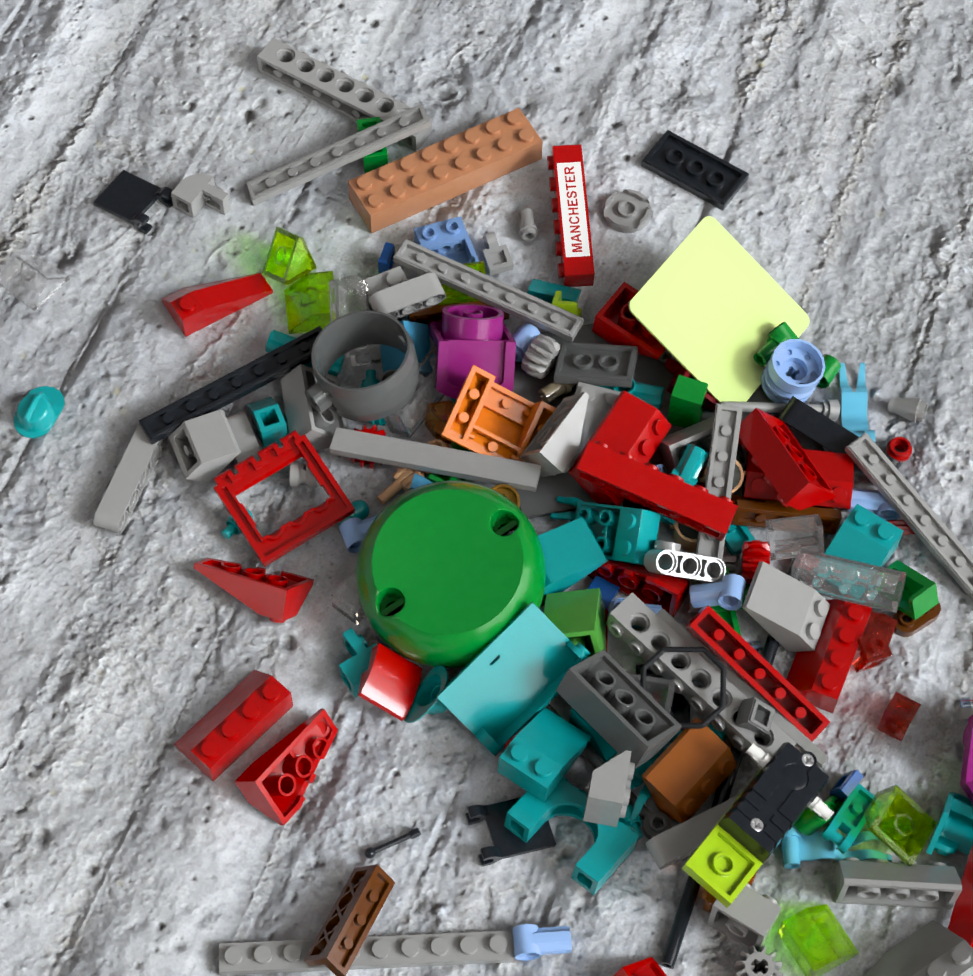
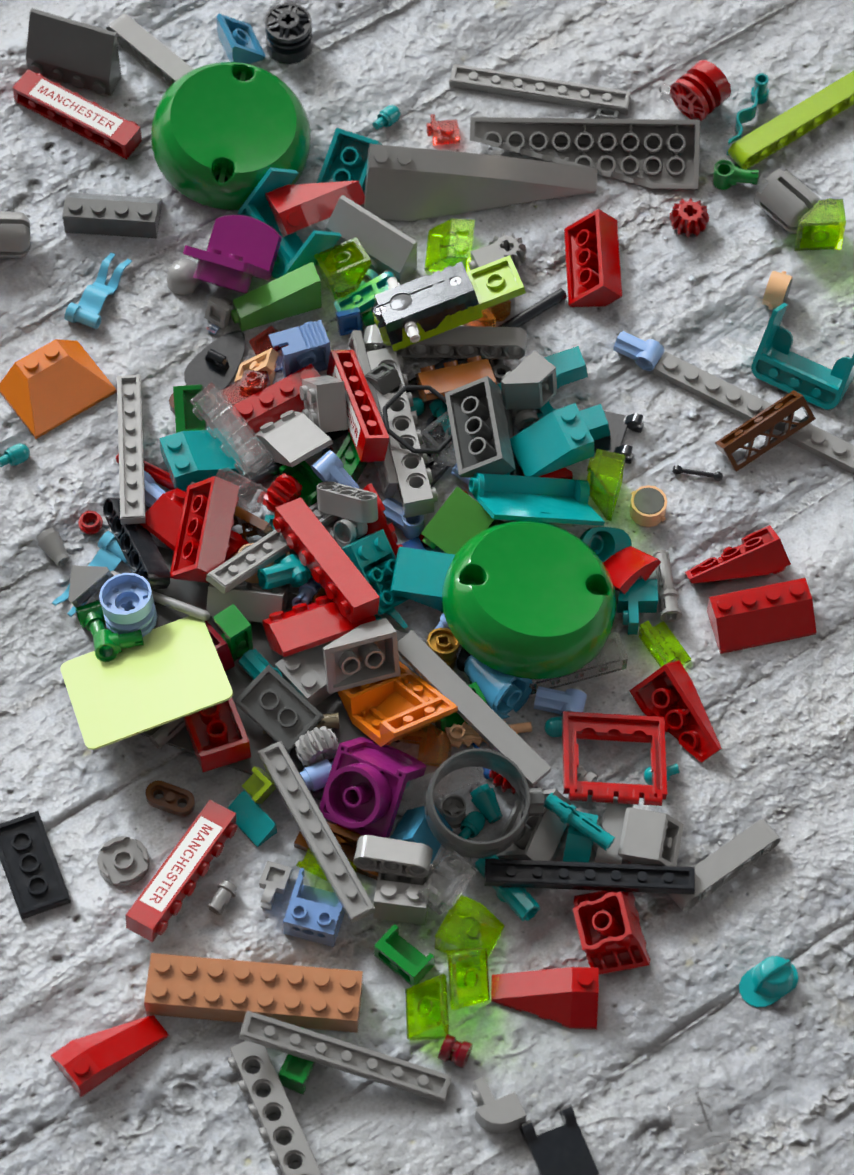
camera: 145 degrees left, 0 degrees up
blue tile [378,242,395,274] -> none
none -> red wedge [50,1015,169,1097]
none -> light grey slope [68,565,114,608]
none -> reddish brown plate [145,780,195,817]
none -> black shield [184,330,245,395]
none -> bright green slope [231,262,322,331]
none -> light nougat slope [234,348,279,389]
none -> medium blue piece [269,320,330,378]
none -> light grey brick [299,375,348,433]
none -> green panel [374,924,435,988]
none -> clear neon green slope [405,974,449,1040]
none -> dark red wheel [438,1034,473,1069]
none -> teal pin [544,792,616,851]
none -> red slope [573,891,650,975]
none -> clear neon green slope [586,449,626,521]
none -> piece [629,485,667,527]
none -> clear neon green panel [638,620,691,667]
none -> light grey pin [653,550,682,623]

